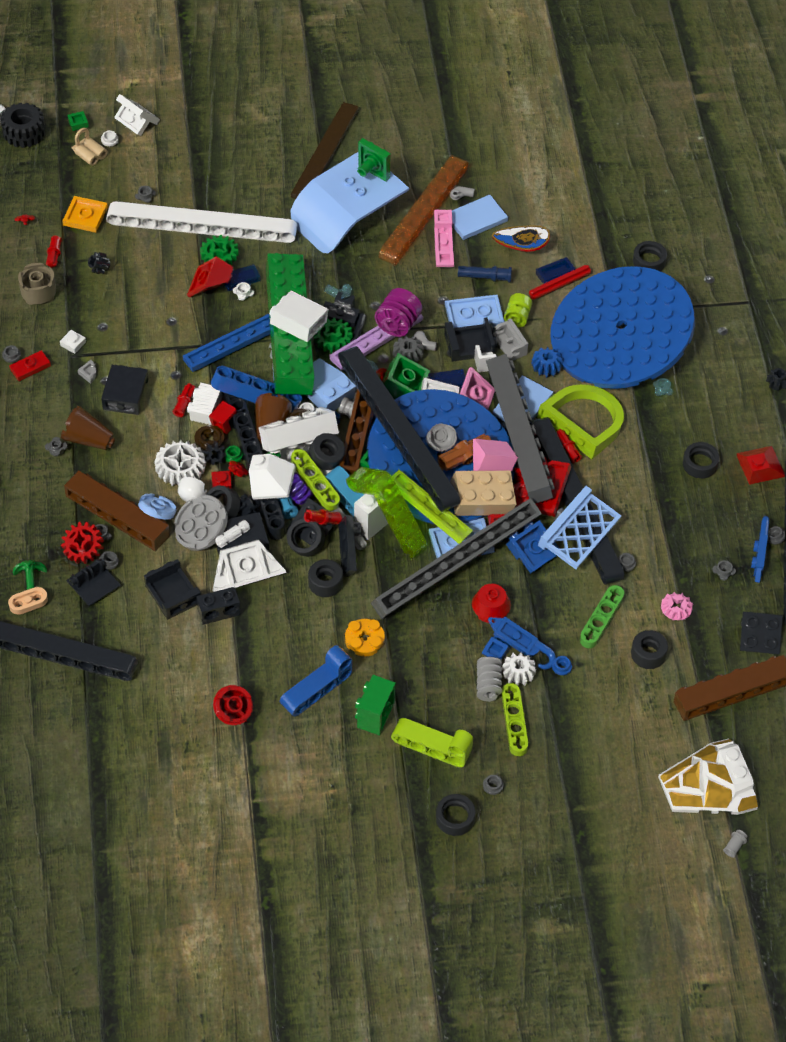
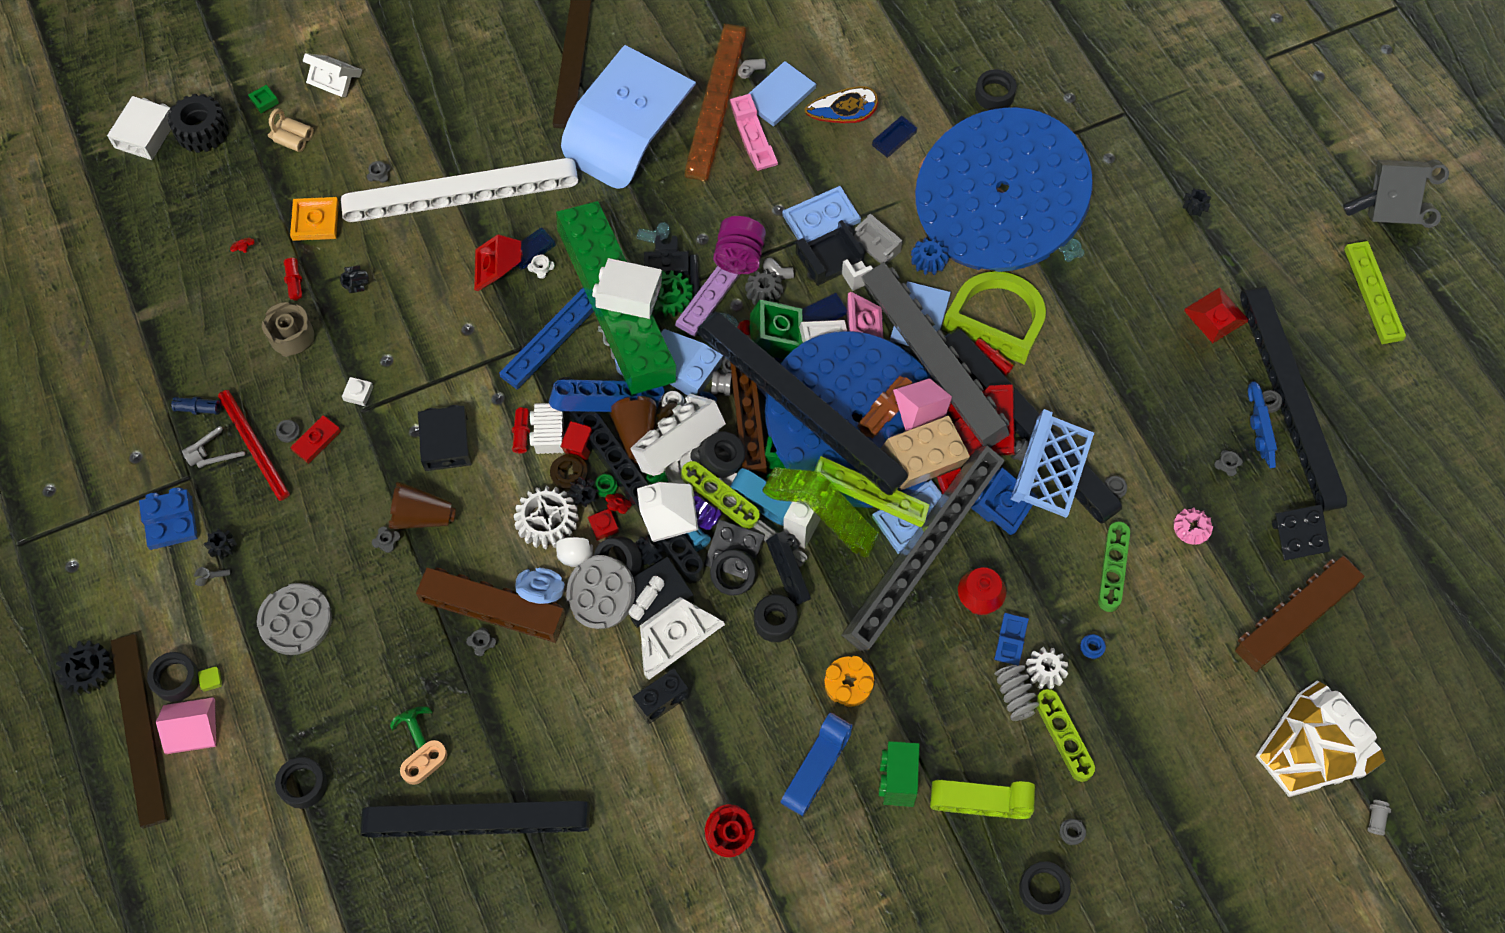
camera: 15 degrees left, 10 degrees up
red gear [61,522,104,564] -> none
black hinge [66,558,121,606] -> none
light grey tile [78,360,97,384] -> none
dark grey plate [99,551,119,569] -> none
white plate [101,130,118,146] -> none
black panel [144,559,201,620] -> none
green gear [200,235,239,266] -> none
red pin [304,509,342,525] -> none
green plate [357,138,391,182] -> none
light grey hair [426,423,457,452] -> none
dark blue pin [458,266,512,283] -> none
blue plate [488,617,556,669] -> none
lime wheel [504,293,532,327] -> none
red axle [529,265,591,299] -> none
black tyre [631,630,668,669] -> none
black tyre [683,442,719,479] -> none

